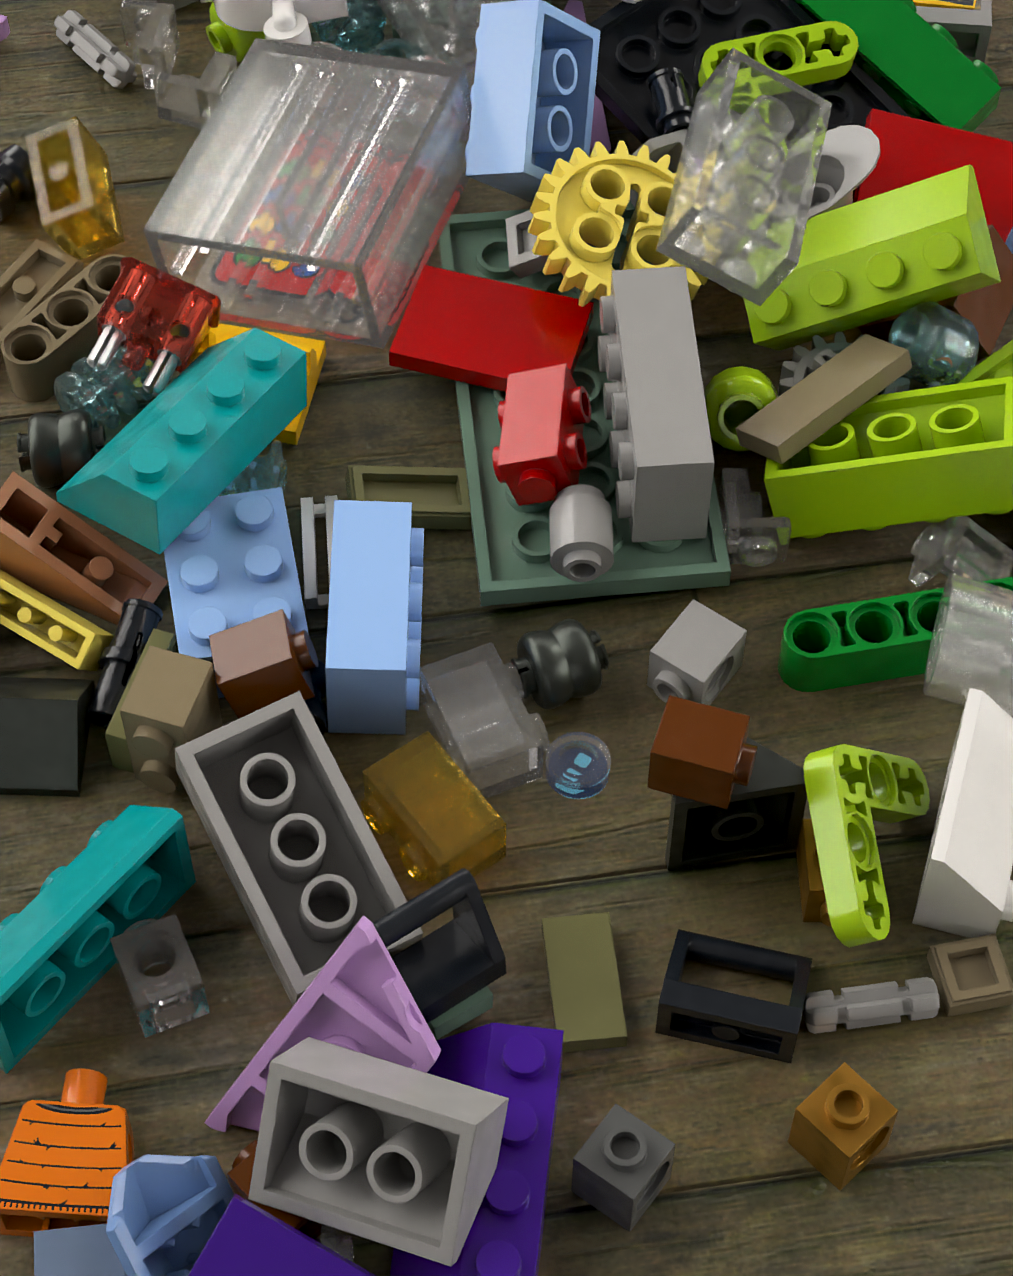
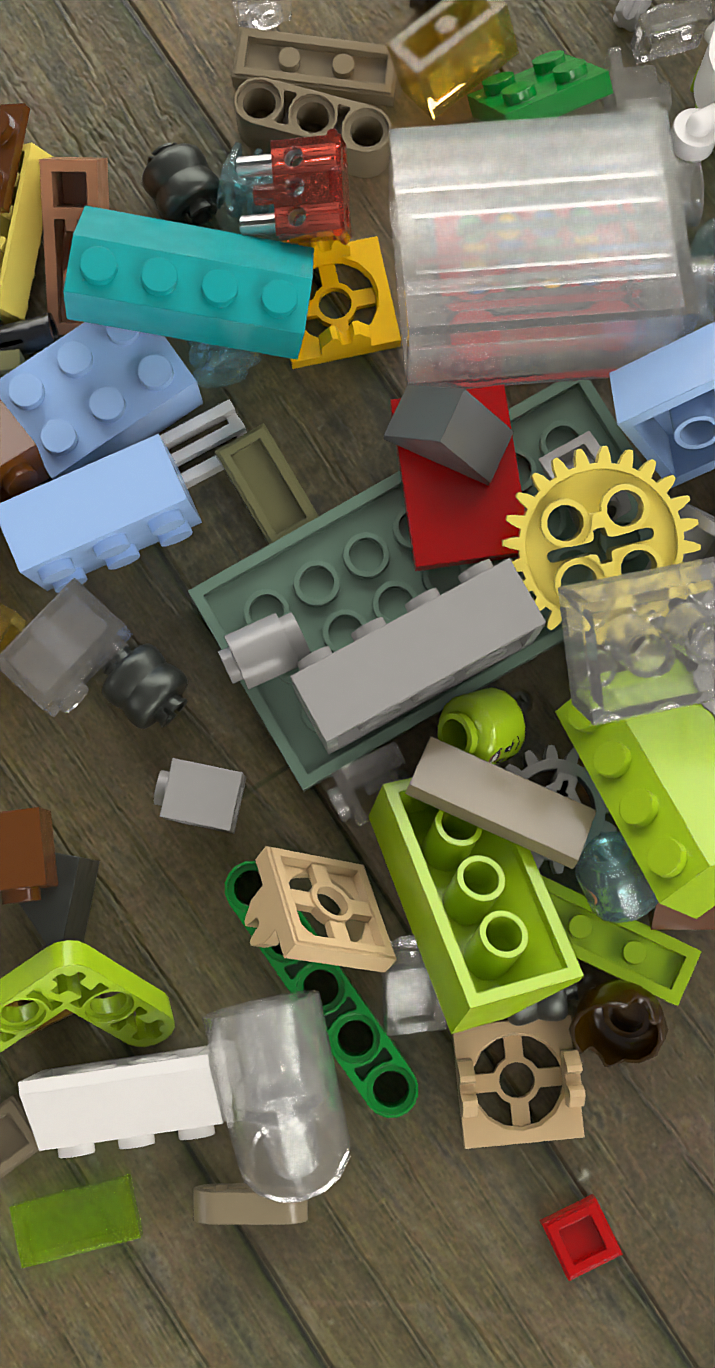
camera: 65 degrees right, 25 degrees up
brick [492,363,591,506] -> none
clear tile [545,732,611,799] -> none
none -> tan piece [244,846,397,973]
none -> dark grey slope [384,385,514,486]
none -> green plate [467,50,613,137]

